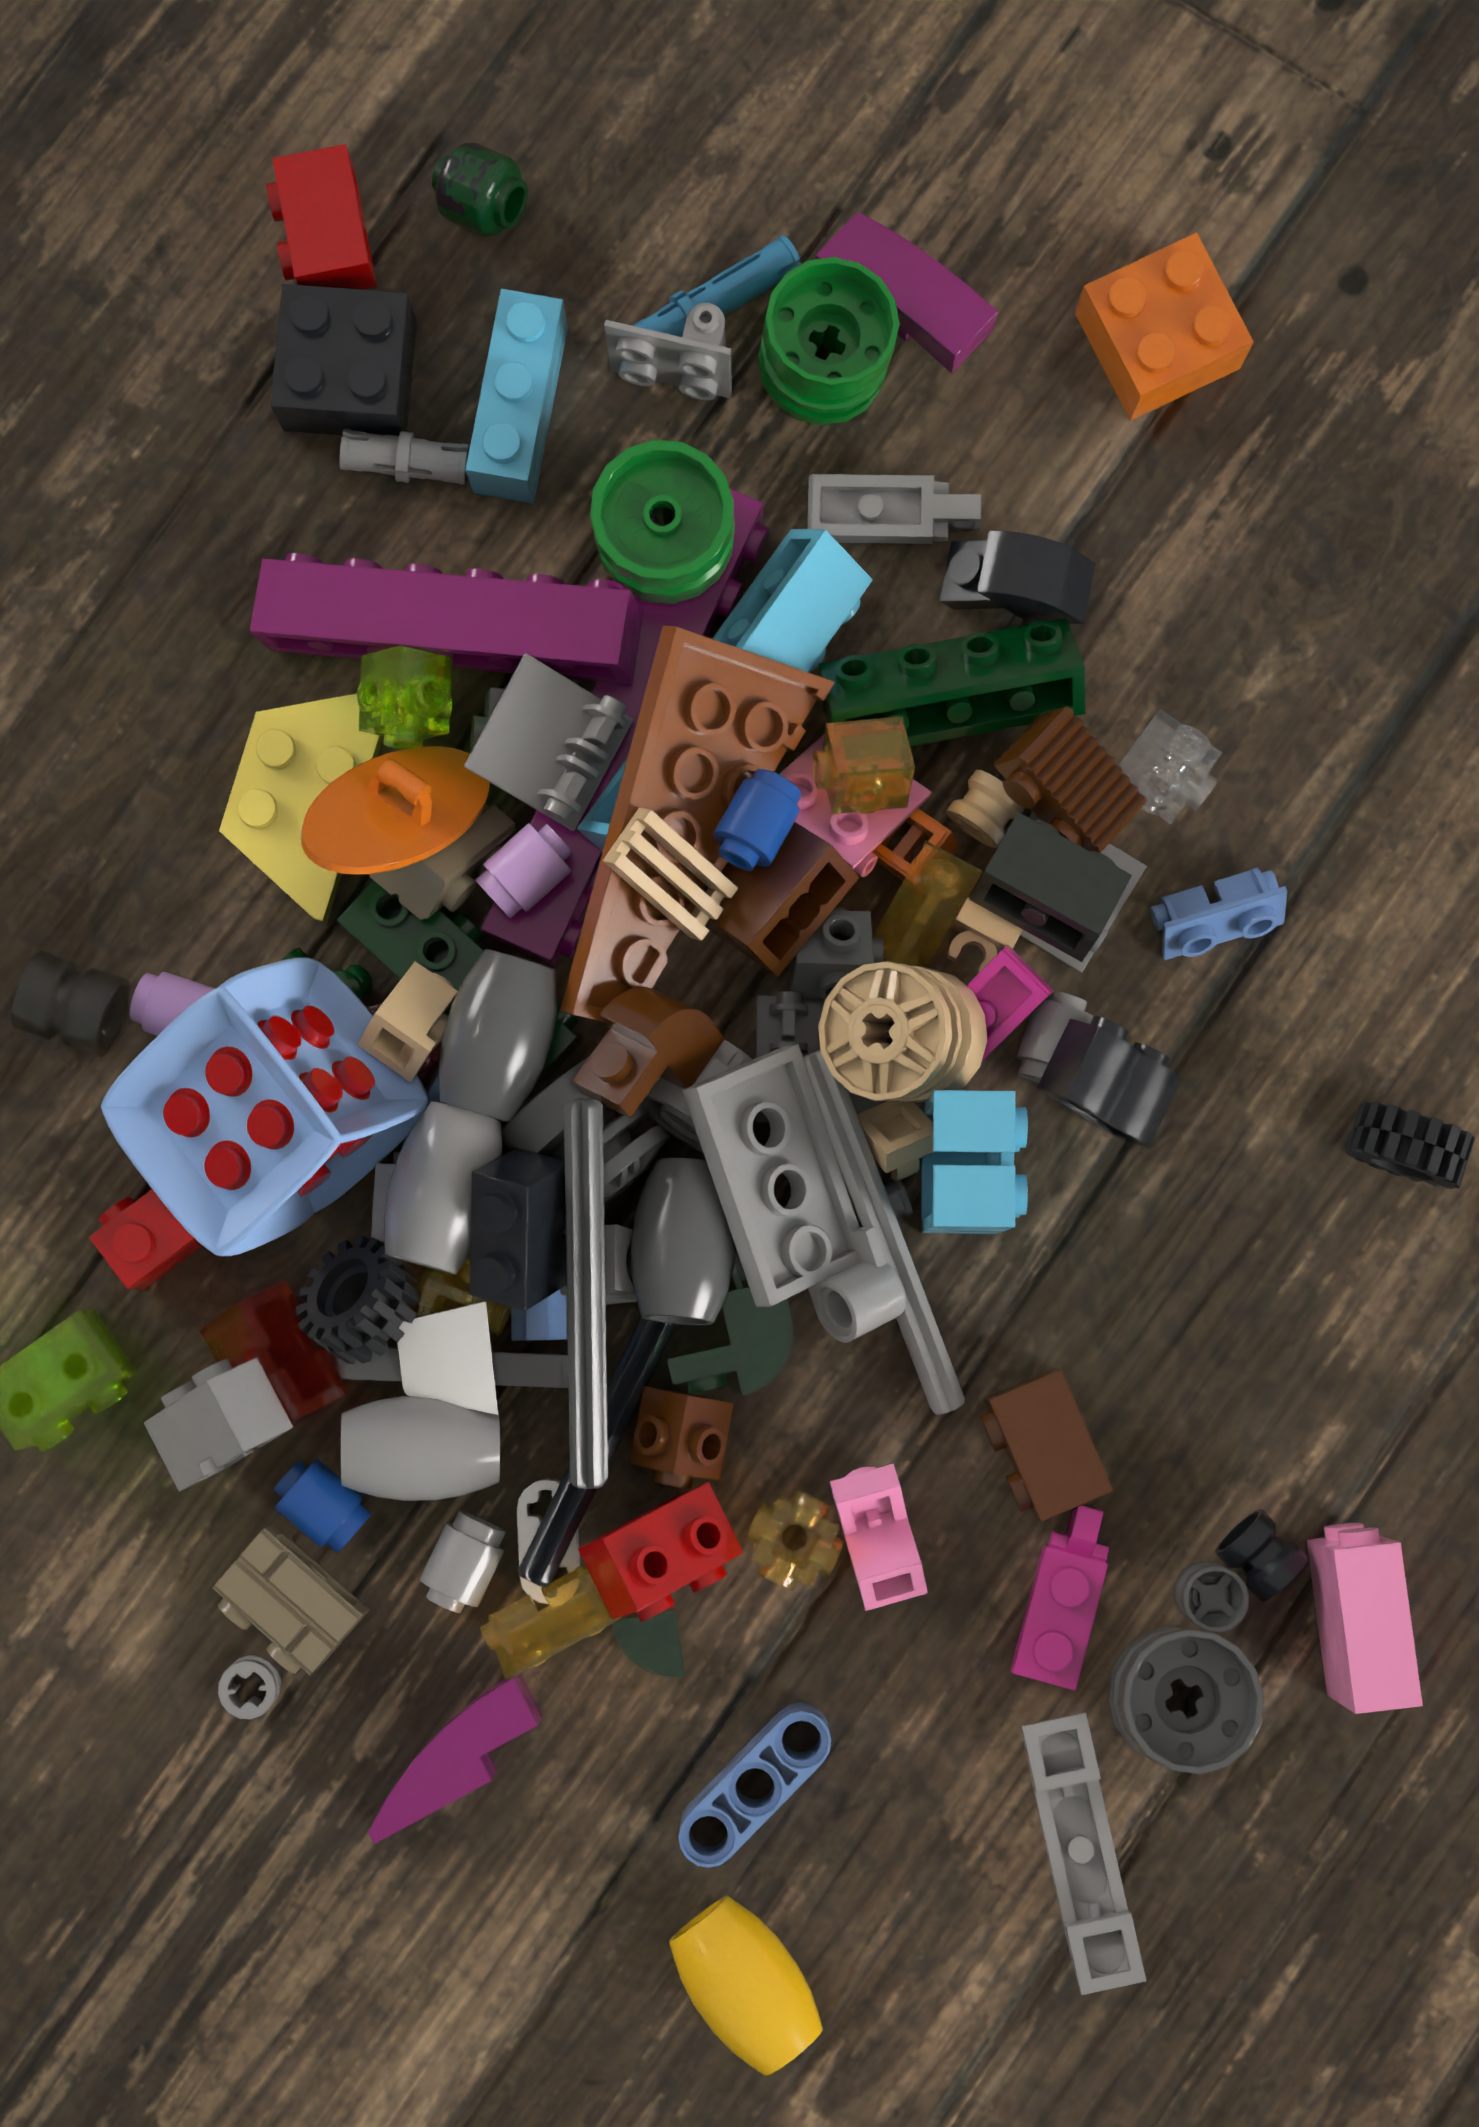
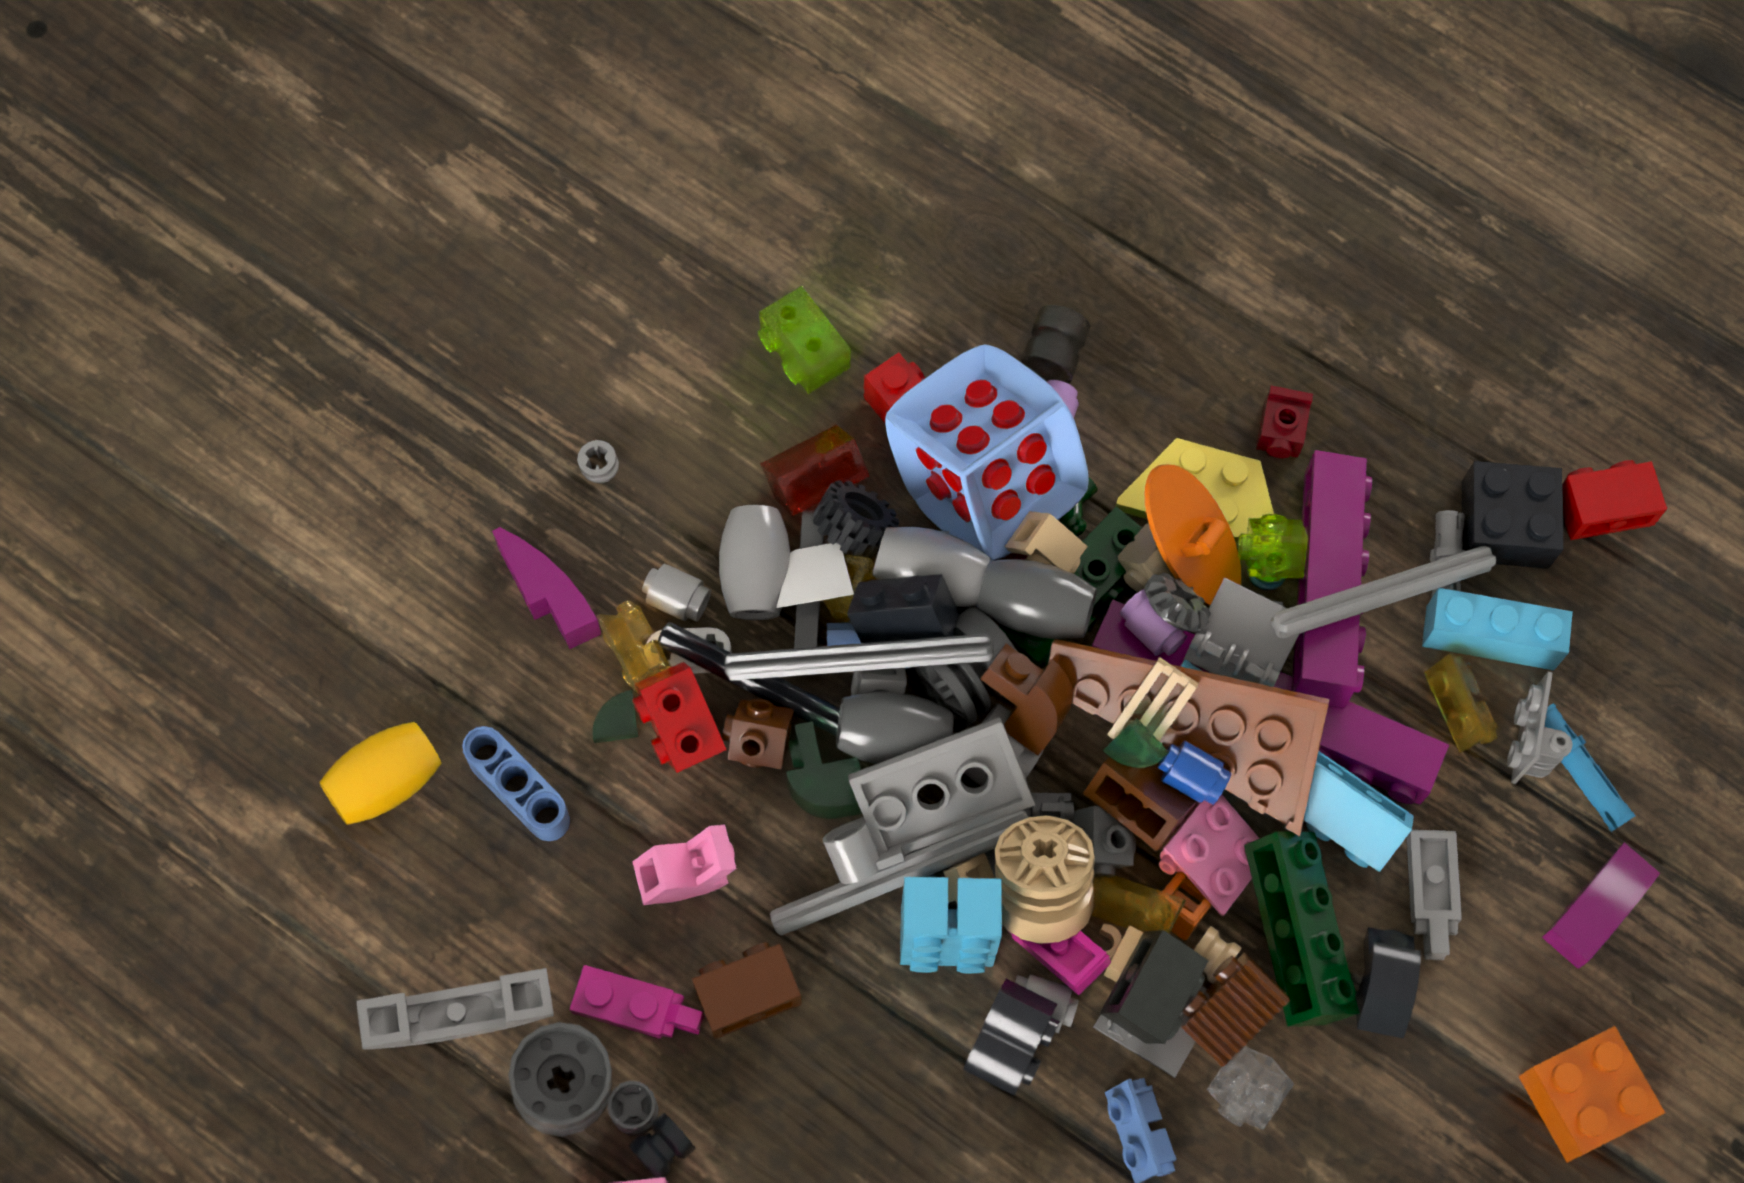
camera: 85 degrees right, 15 degrees down
light grey brick [144,1357,293,1492] -> none
dark tan brick [213,1524,370,1675] -> none
blue brick [273,1458,371,1554] -> none
dark green head [432,142,528,236] -> none
green wheel [590,440,735,604] -> none
clear yellow brick [745,1489,845,1590] -> none
green wheel [758,257,900,426] -> none
clear yellow brick [813,717,915,814] -> none
none -> clear green tile [1103,718,1170,768]
none -> dark grey gear [1145,573,1211,632]
none -> dark red brick [1256,385,1313,458]
none -> light grey axle [1270,546,1496,638]
none -> clear yellow hinge [1424,653,1499,753]

